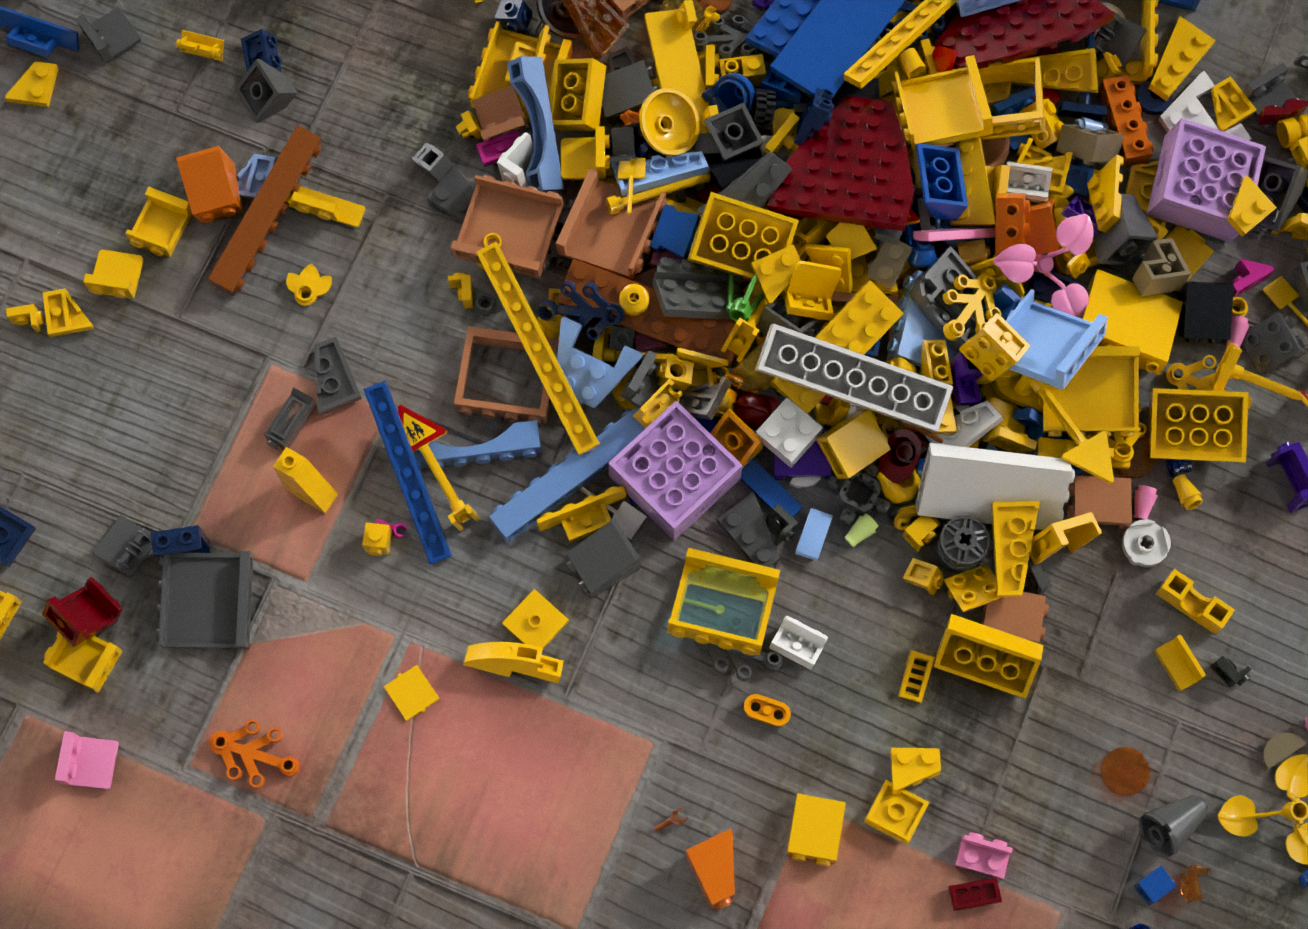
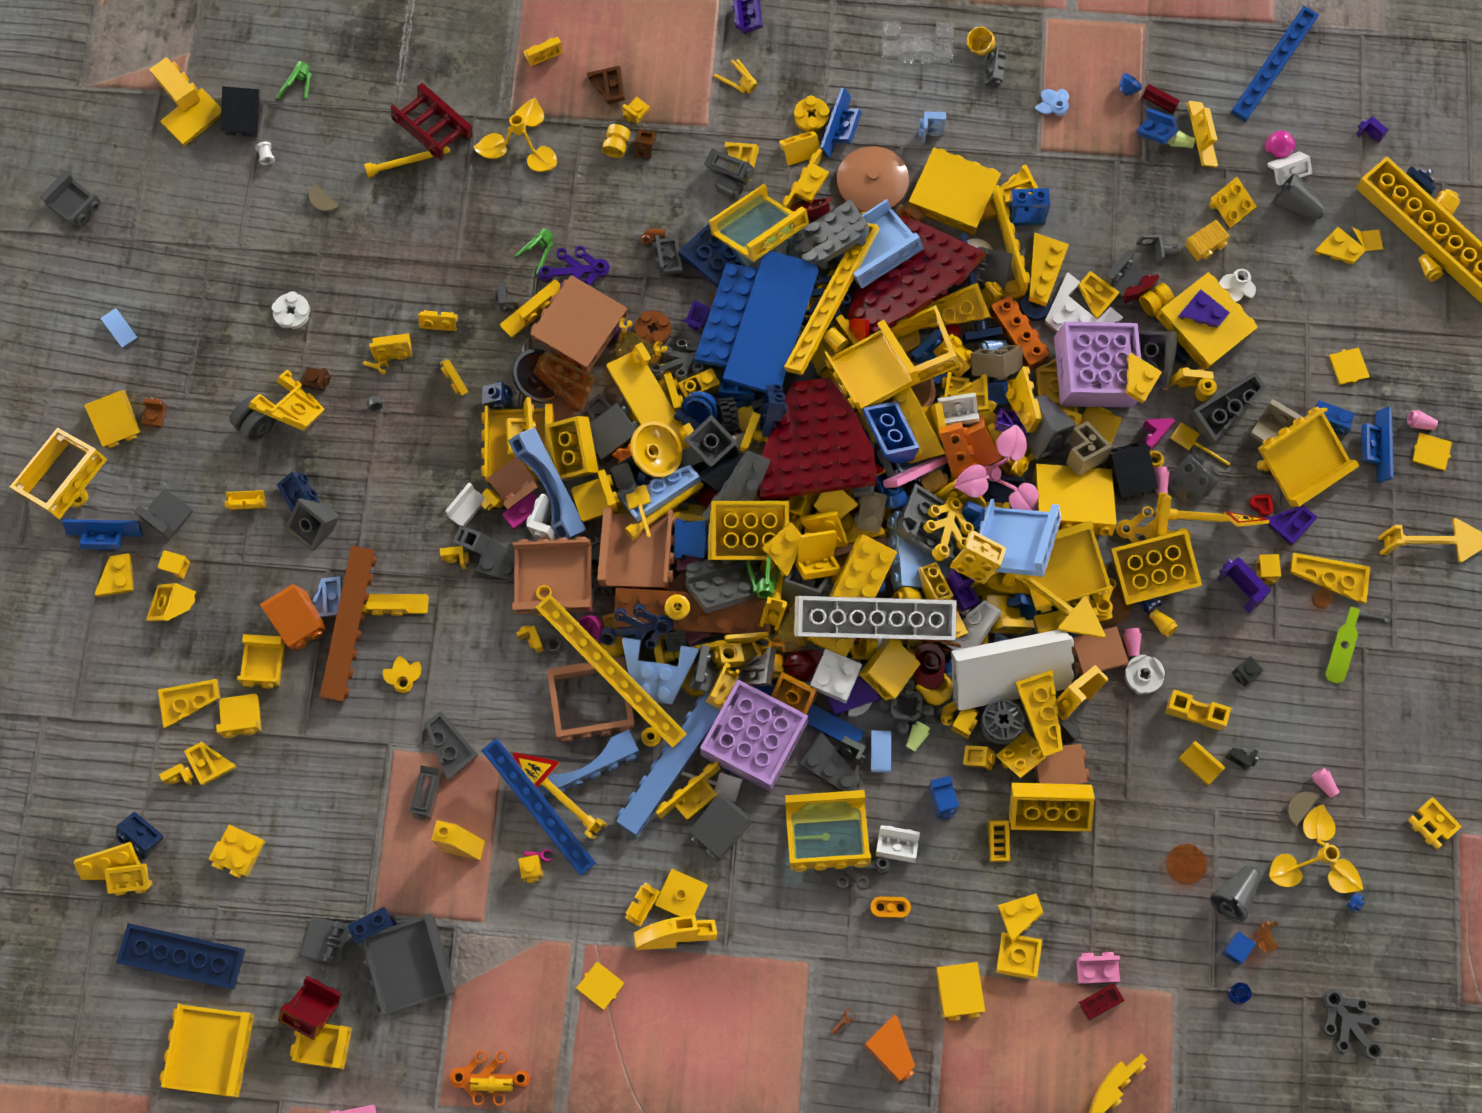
camera: 15 degrees left, 0 degrees up
none -> yellow slope [146,583,196,622]
none -> yellow panel [158,550,190,579]
none -> yellow wing [158,679,221,729]
none -> yellow plate [209,825,266,878]
none -> yellow bracket [440,546,469,569]
none -> white panel [445,483,485,527]
none -> yellow pin [470,1076,513,1093]
none -> dark pink hair [577,615,605,643]
none -> yellow hinge [625,883,660,927]
none -> yellow plate [641,727,661,747]
none -> blue hips [928,776,959,820]
none -> pearl dark grey bracket [1232,656,1264,687]

